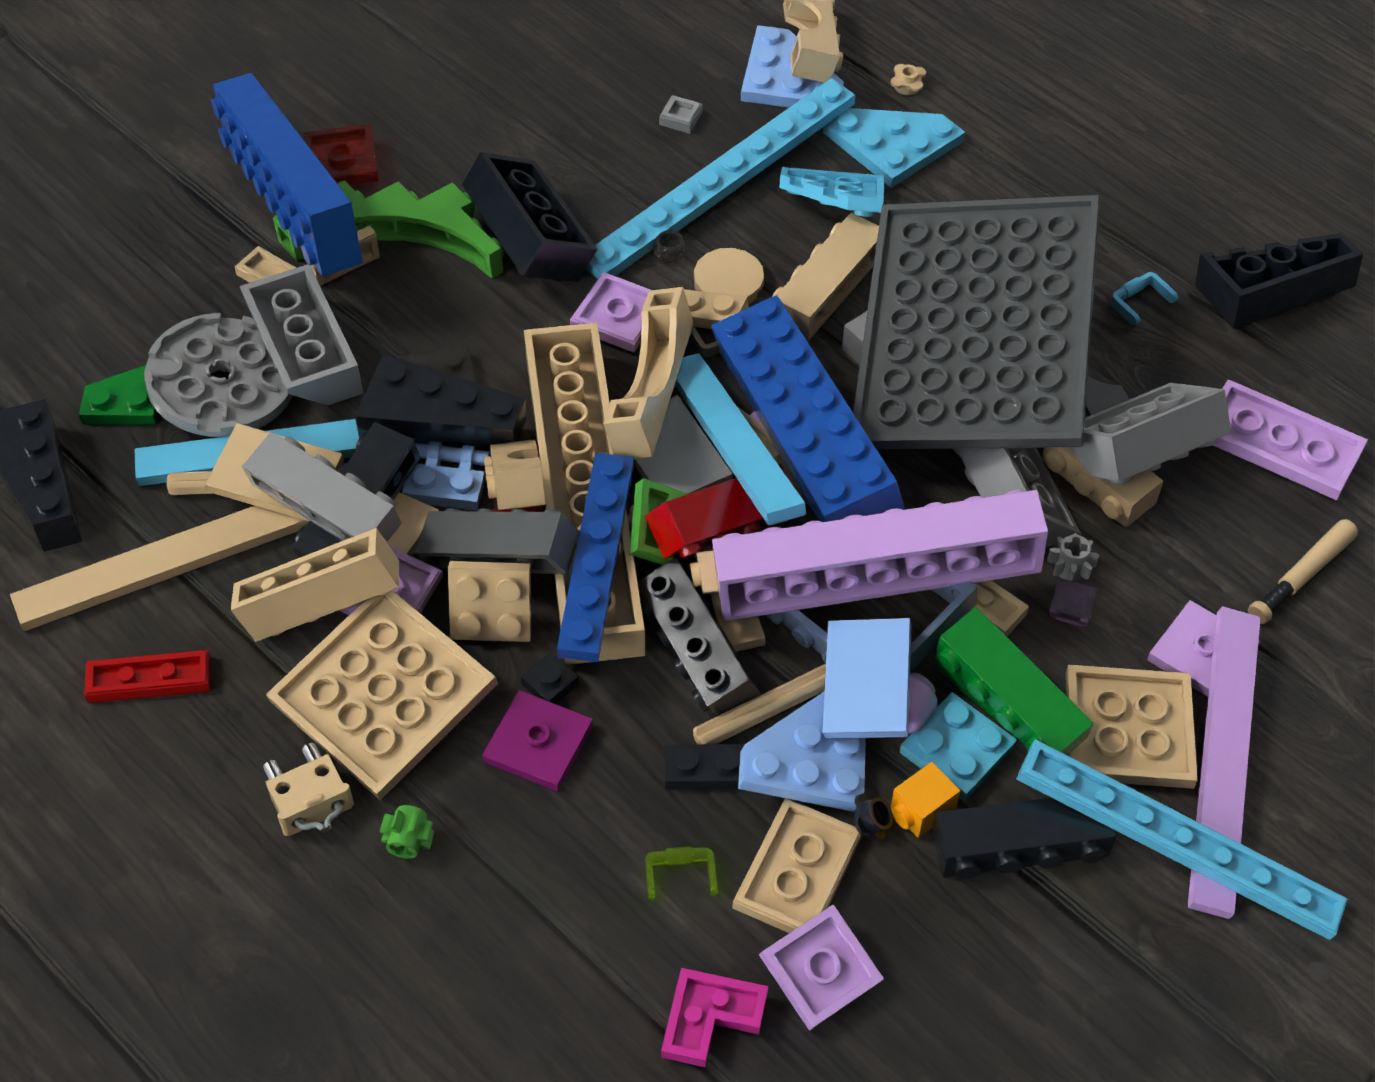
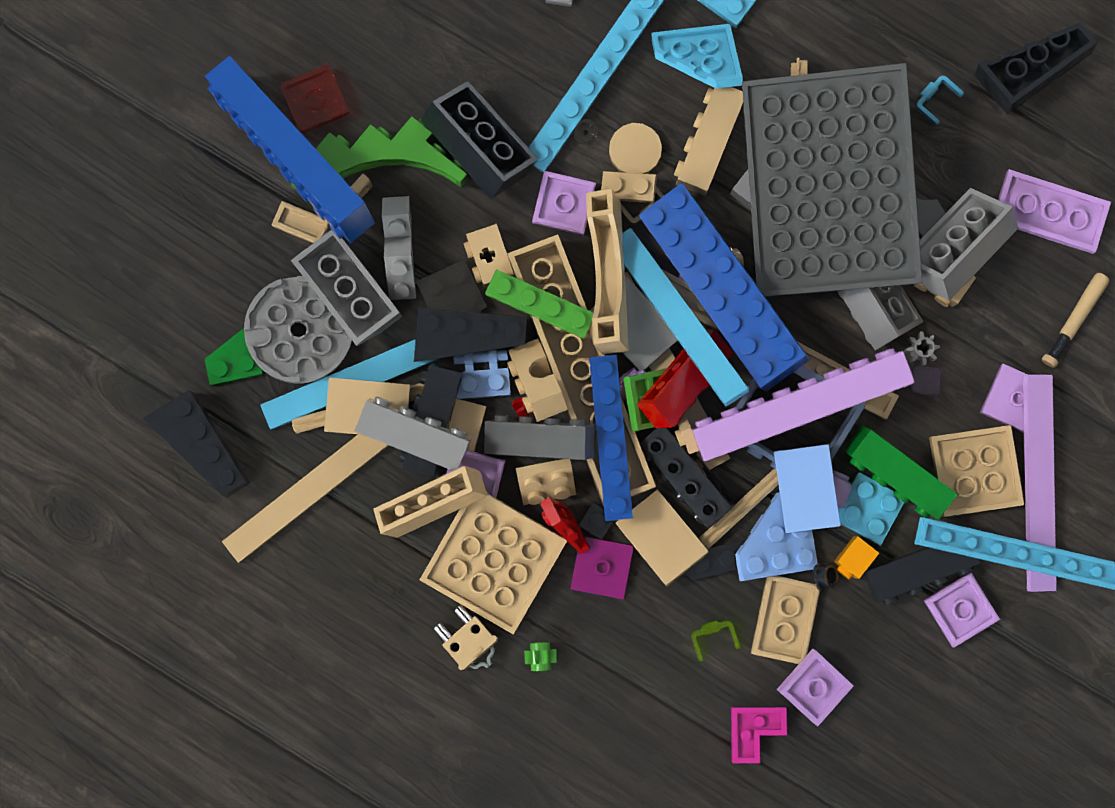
camera: 15 degrees left, 30 degrees up
red tile [84,650,211,703] -> none
none -> light grey arch [382,196,416,300]
none -> tan brick [463,224,514,289]
none -> bright green plate [485,269,593,339]
none -> red wing [540,497,591,554]
none -> tan tile [616,489,709,587]
none -> lavender plate [923,573,1000,647]

